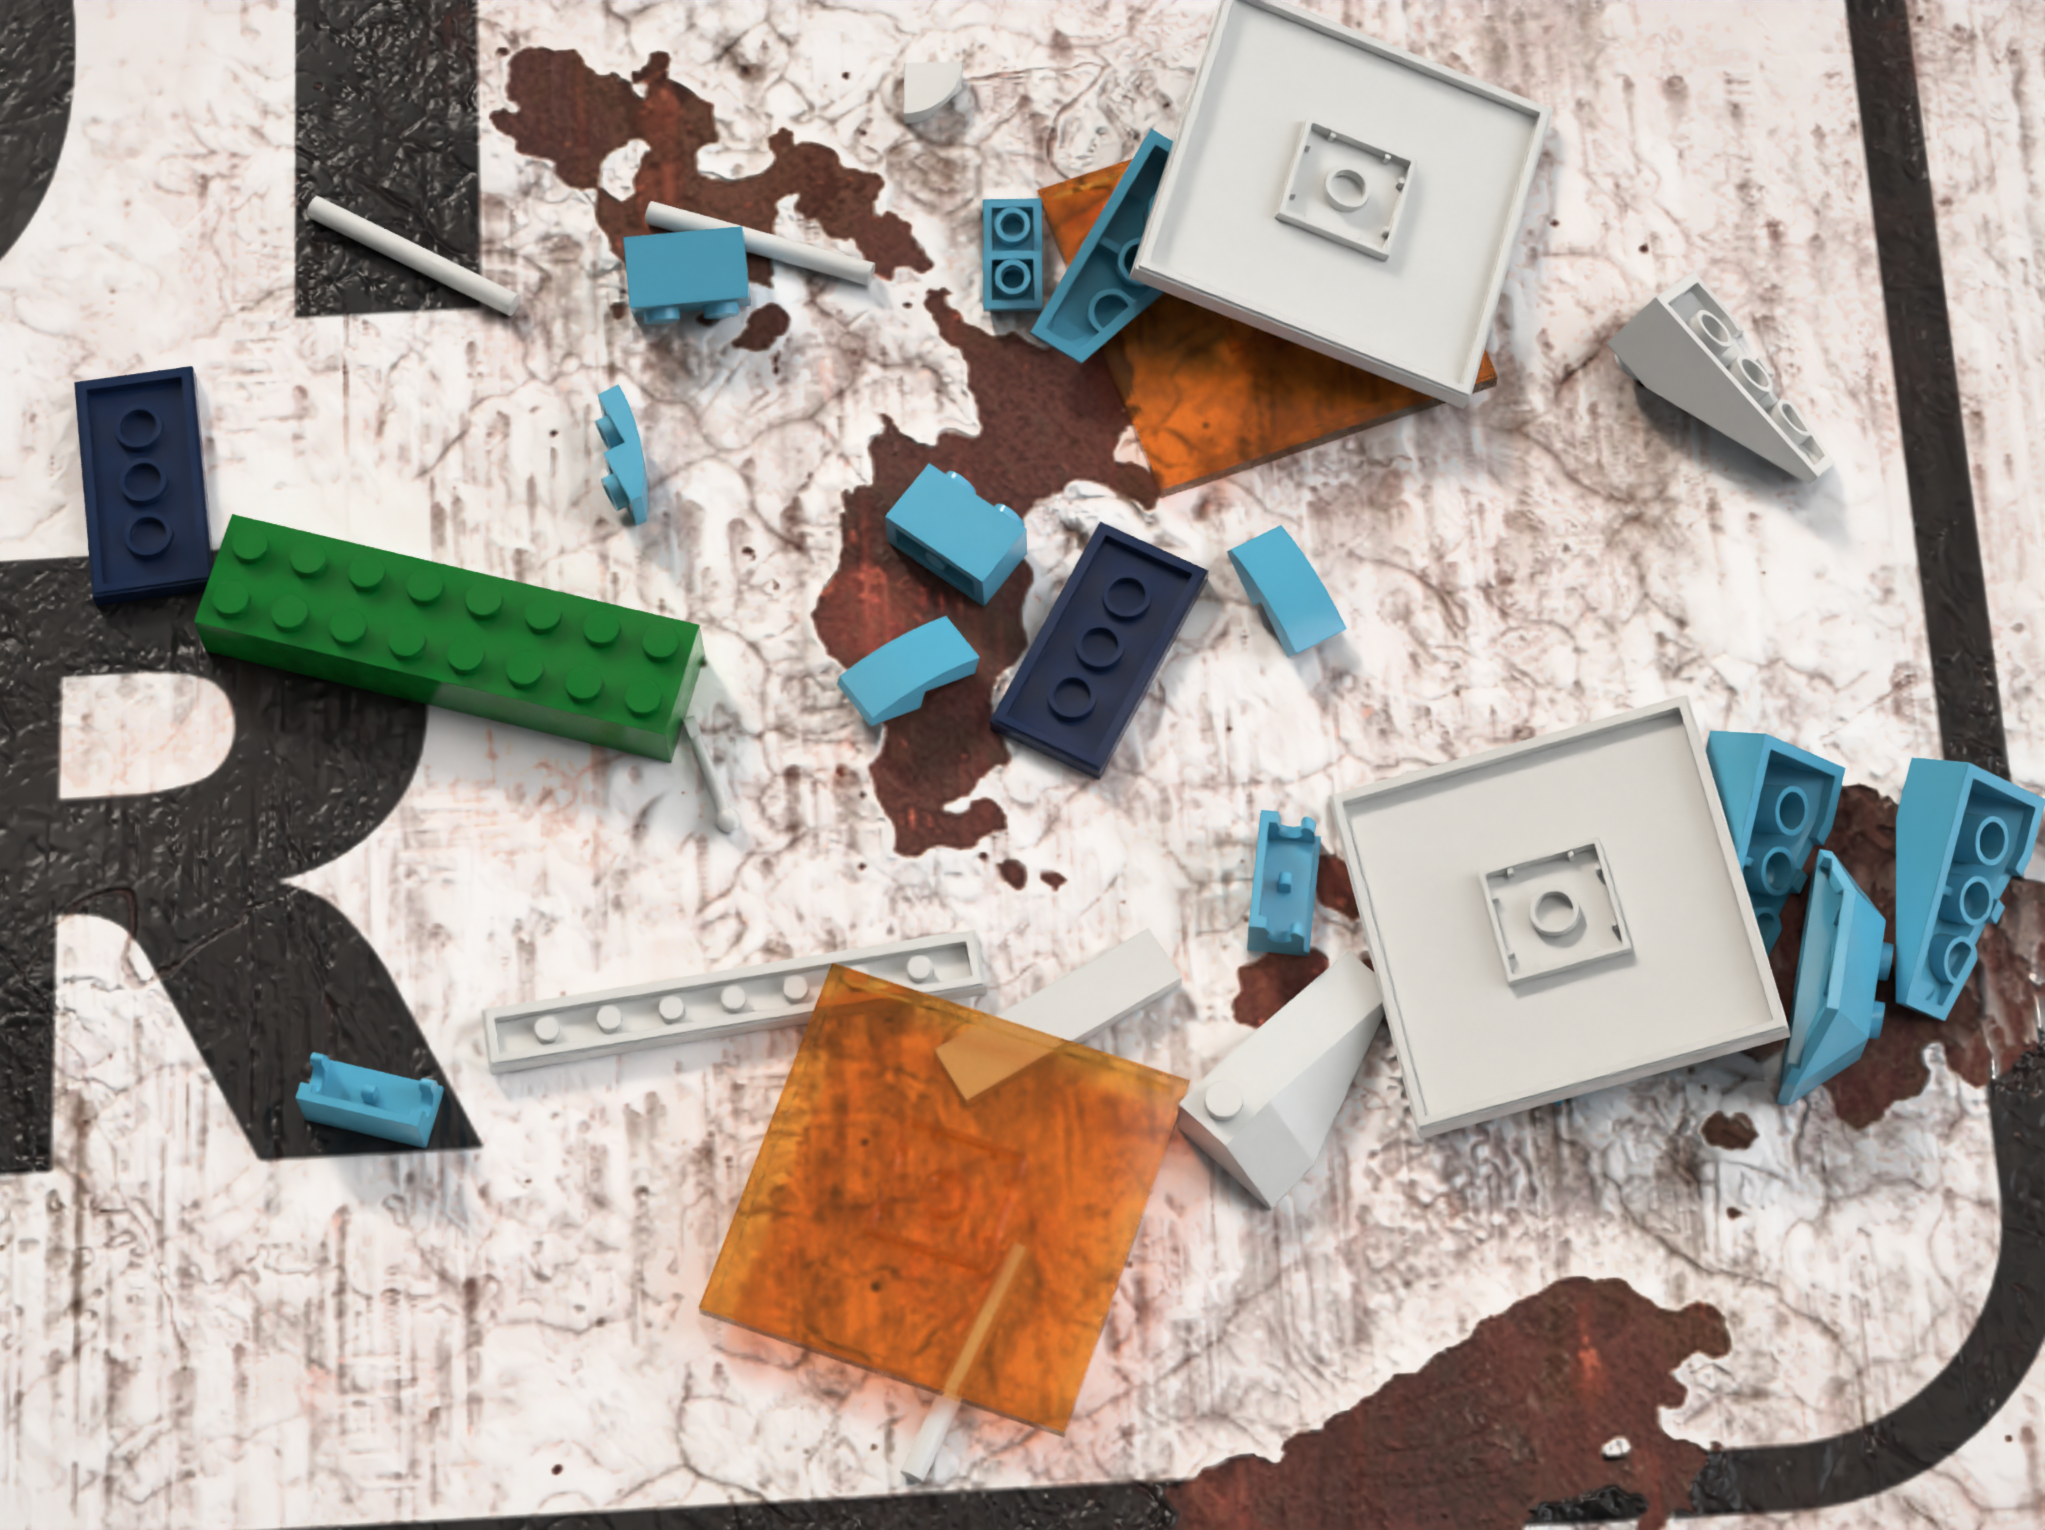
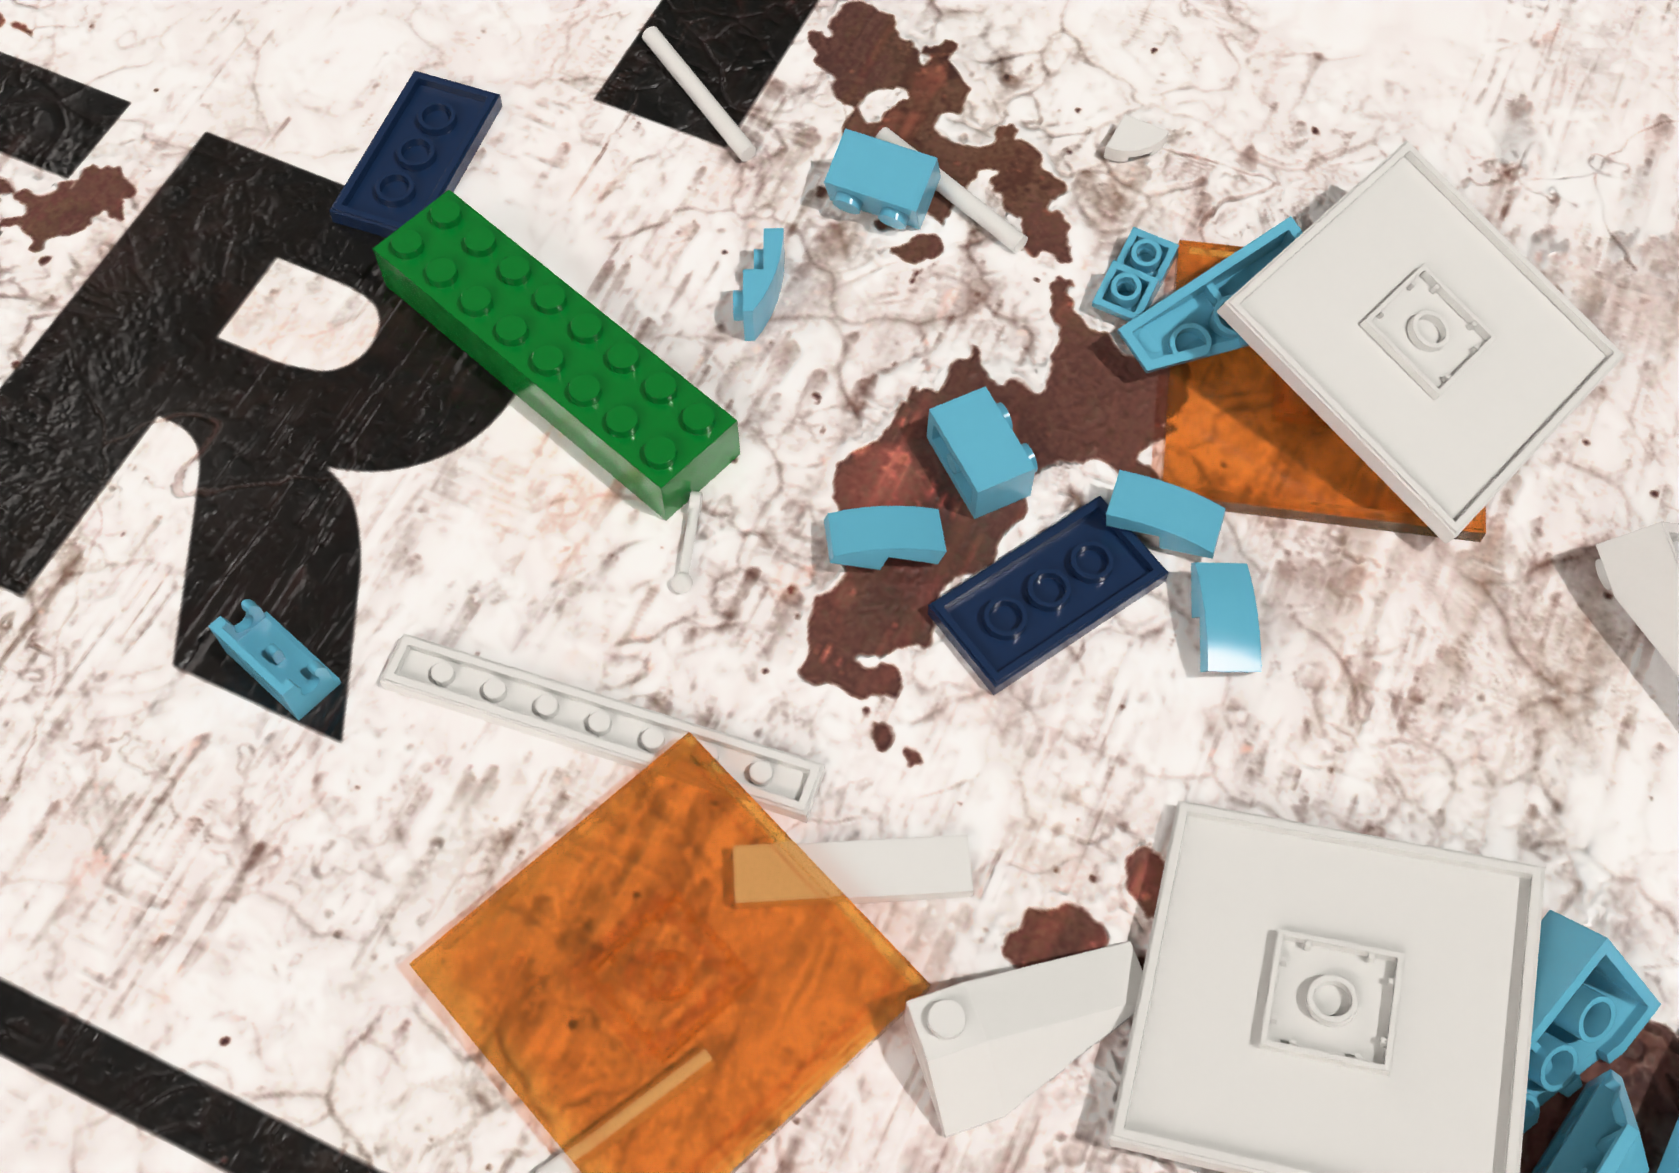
camera: 25 degrees right, 5 degrees down
medium azure hinge [1247,810,1321,956] -> none
none -> medium azure slope [1106,470,1226,559]

